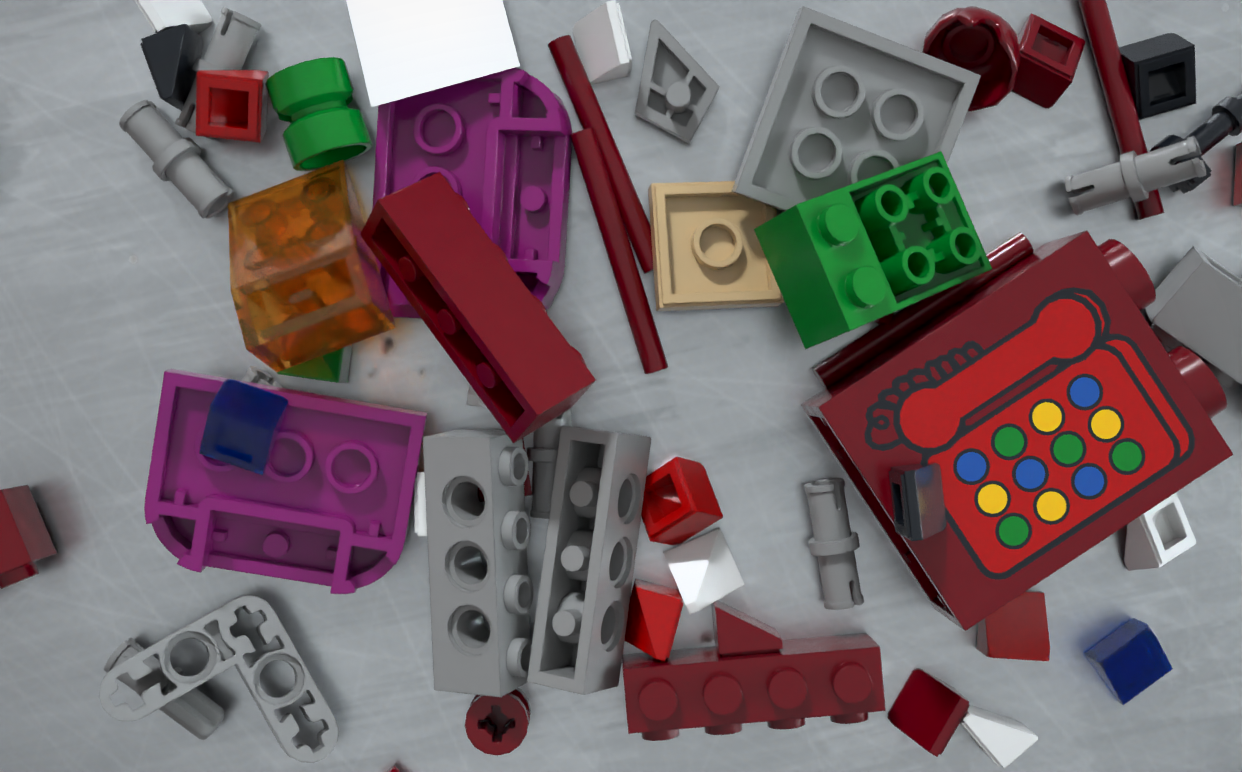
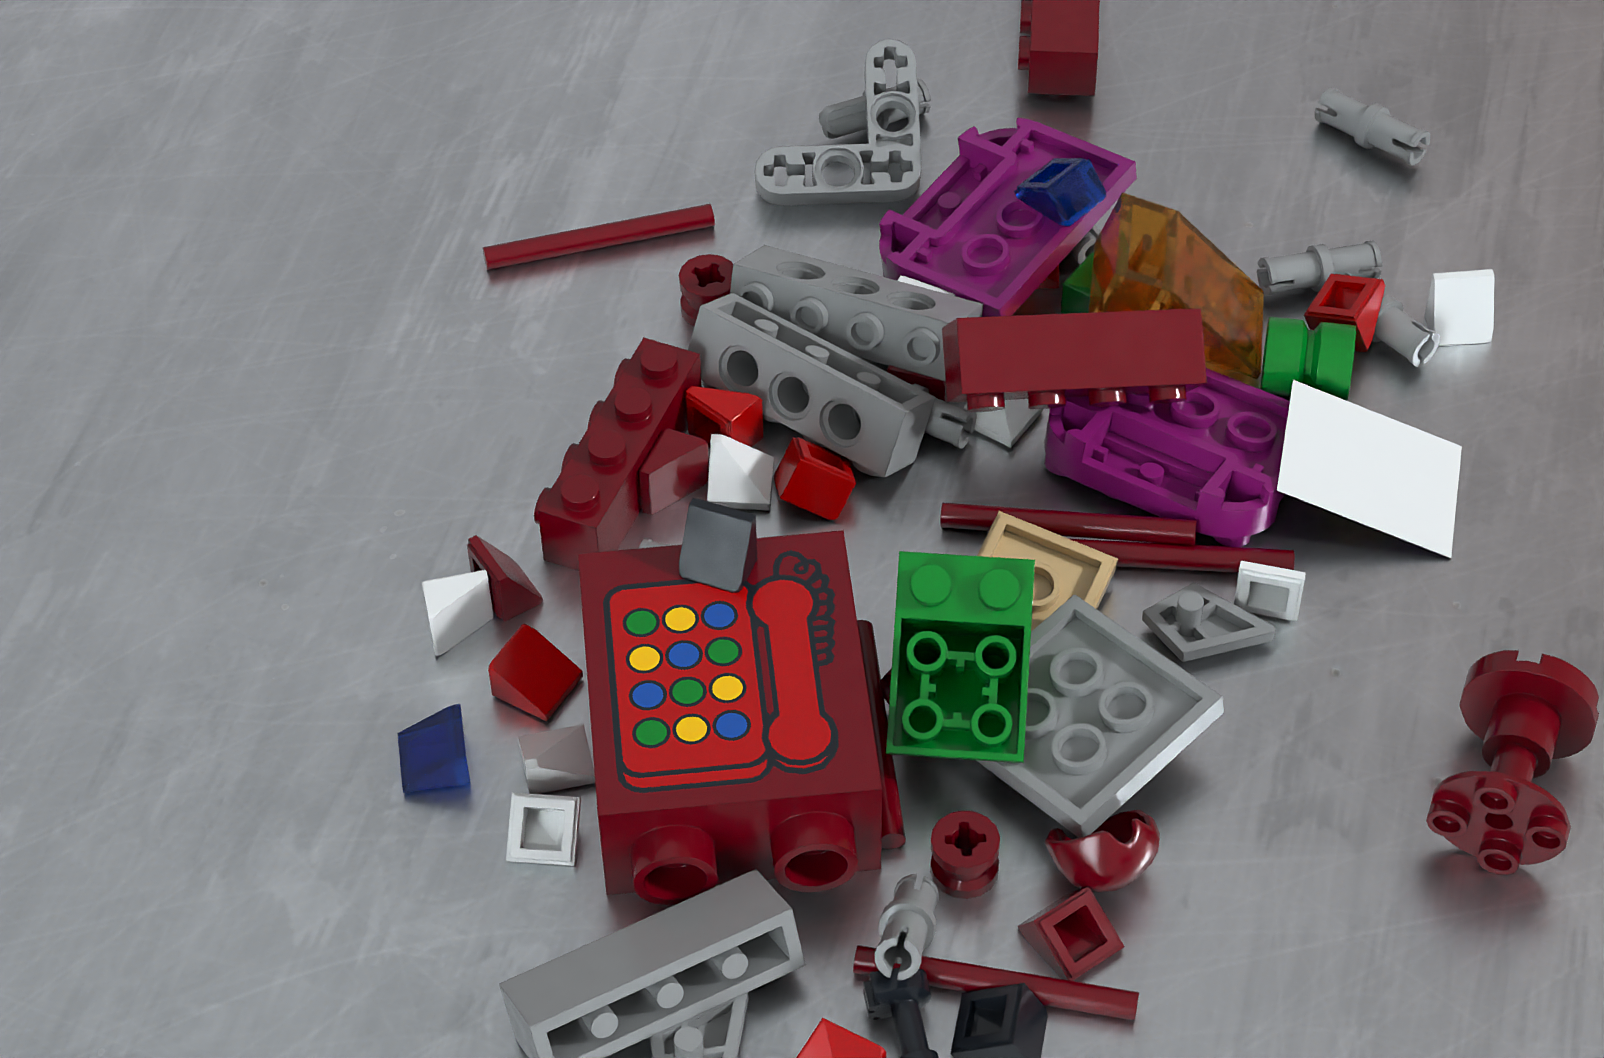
camera: 115 degrees right, 40 degrees down
black slope [140,24,203,111] -> none
none -> white slope [518,724,595,794]
none -> dark red wheel [930,810,1000,899]

